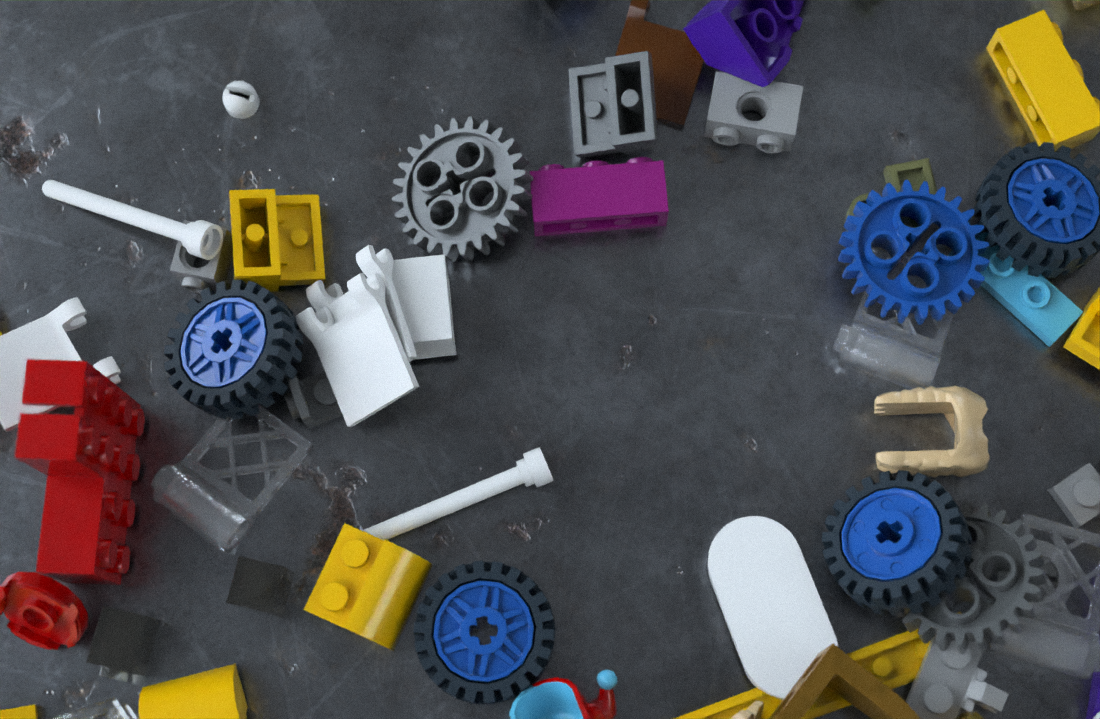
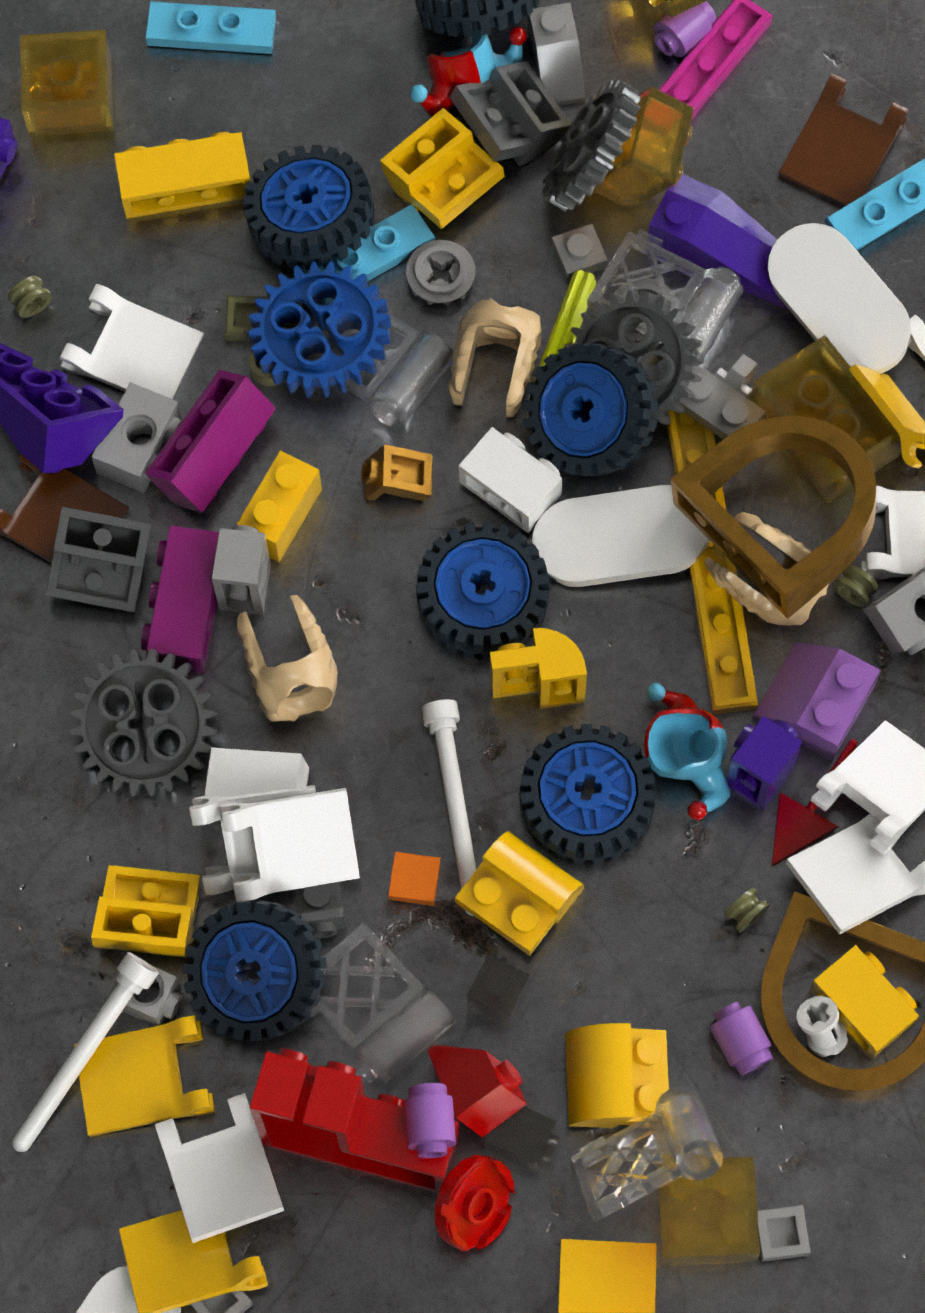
camera: 80 degrees left, 5 degrees down
none -> white flag [60,284,204,399]
none -> yellow flag [74,1015,216,1137]
none -> magenta brick [145,369,276,513]
none -> light grey brick [212,525,271,615]
none -> yellow brick [237,450,322,563]
none -> tan piece [237,595,338,722]
none -> pearl gold bracket [361,444,433,501]
none -> orange tile [388,852,441,906]
none -> medium lavender brick [404,1083,456,1158]
none -> light grey gear [406,240,475,307]
none -> wheel [416,521,550,659]
none -> red slope [427,1045,527,1138]
none -> white brick [459,427,562,534]
none -> yellow brick [490,628,587,709]
none -> neon yellow axle [535,270,596,380]

